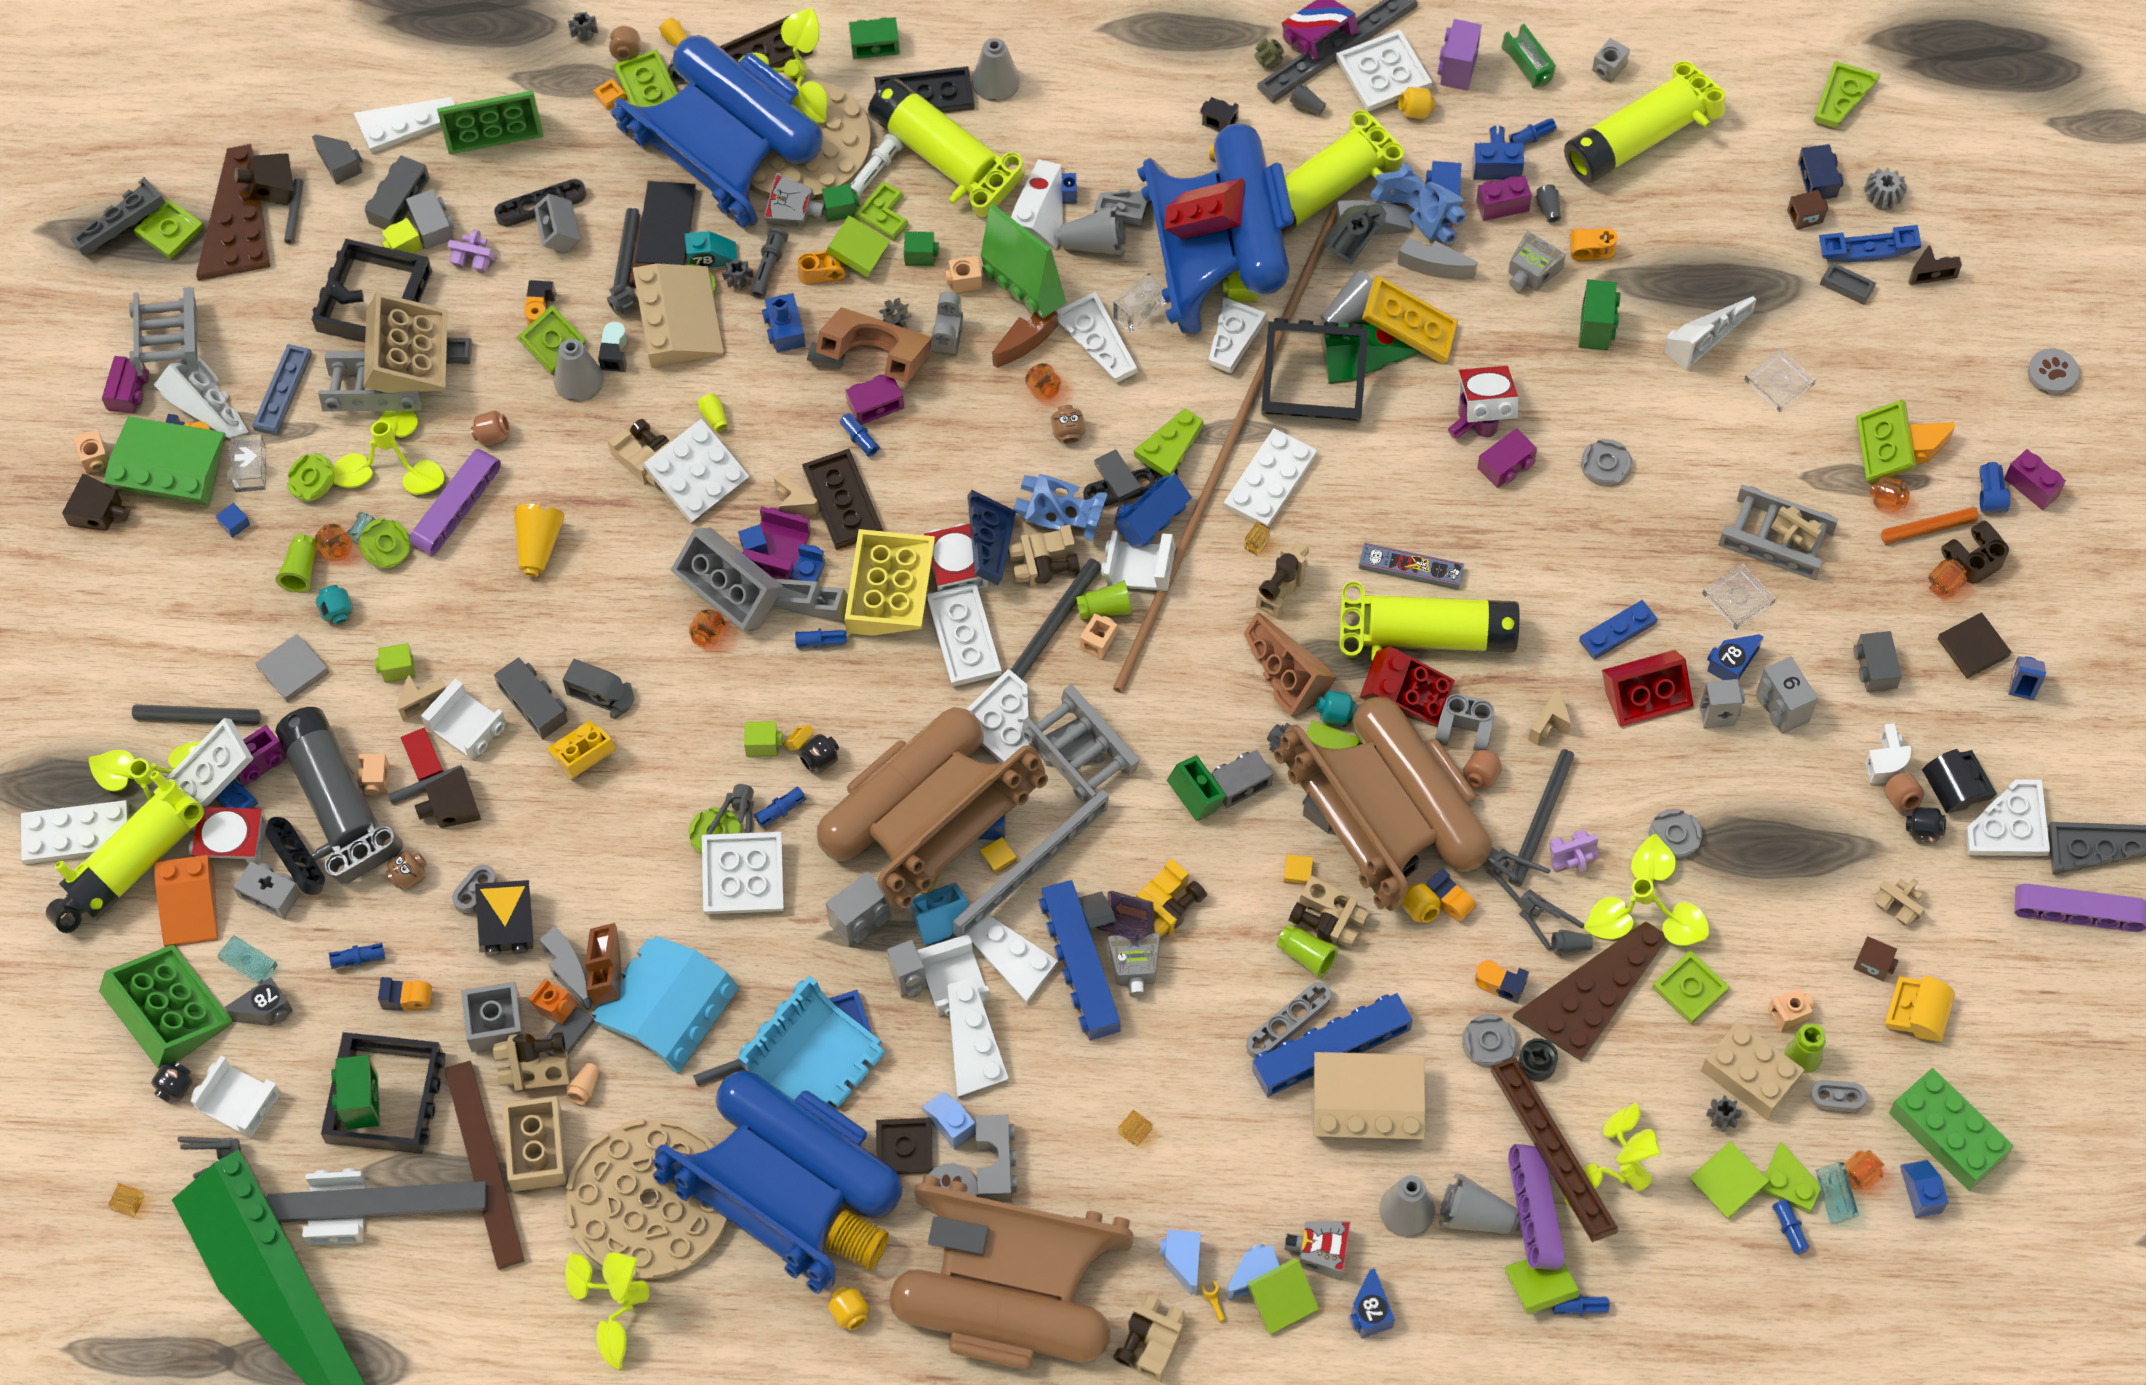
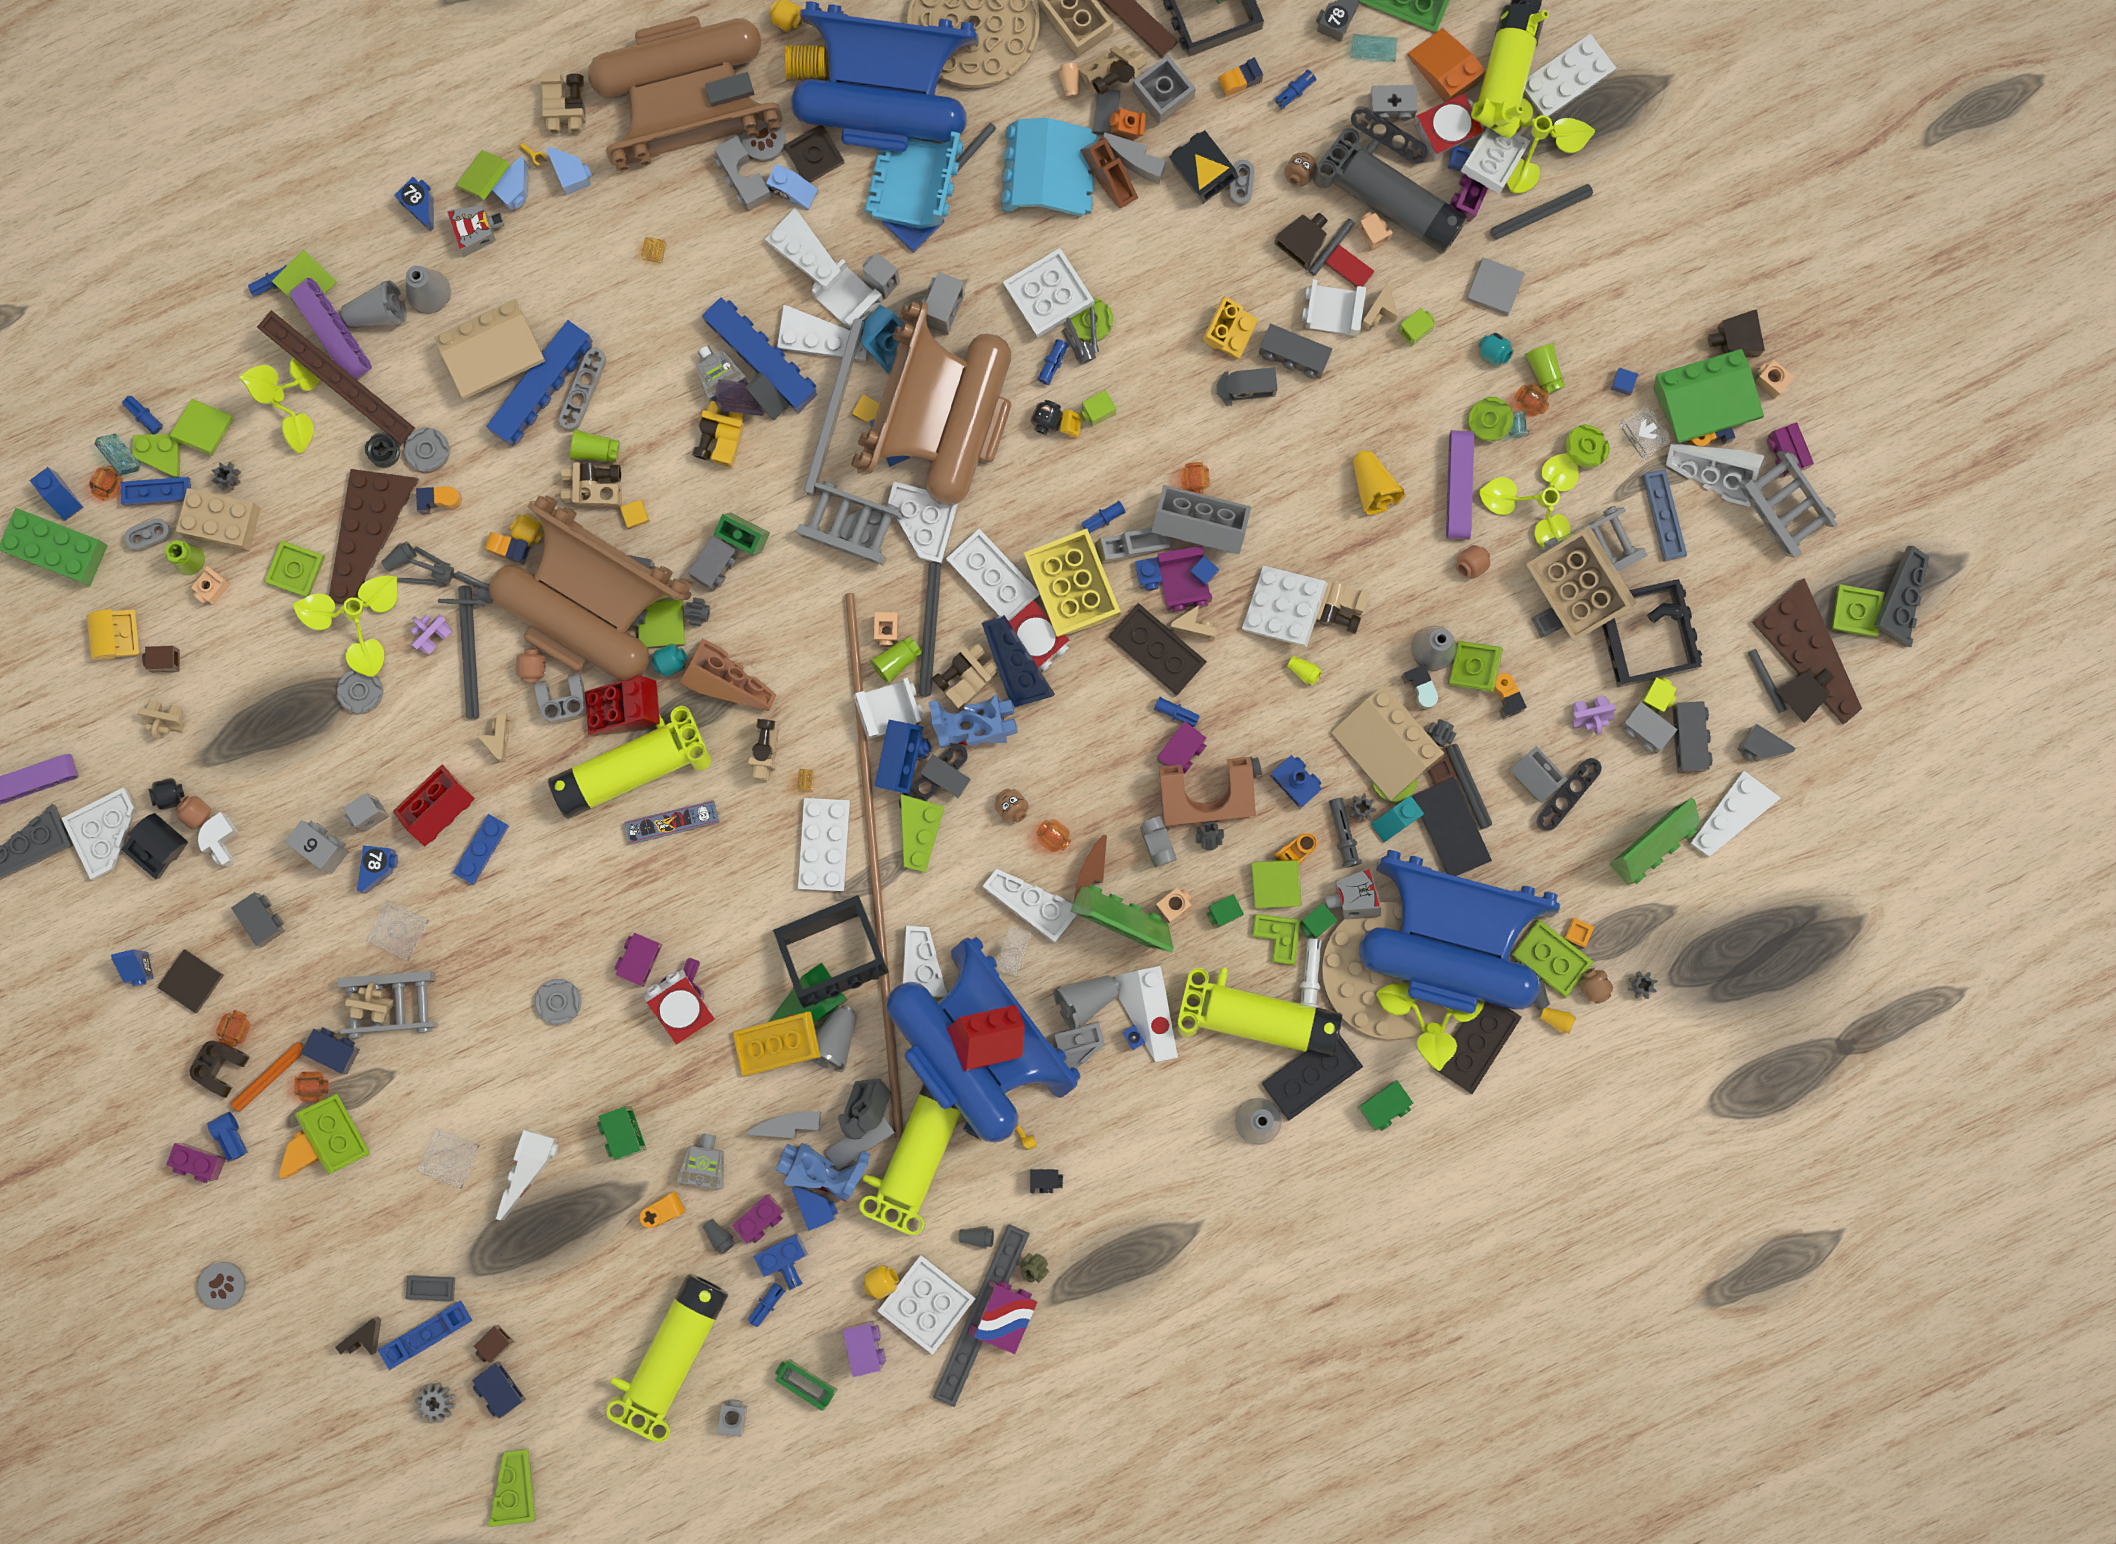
camera: 150 degrees right, 20 degrees up
none -> blue plate [120,477,191,506]
none -> dark blue brick [301,1027,360,1074]

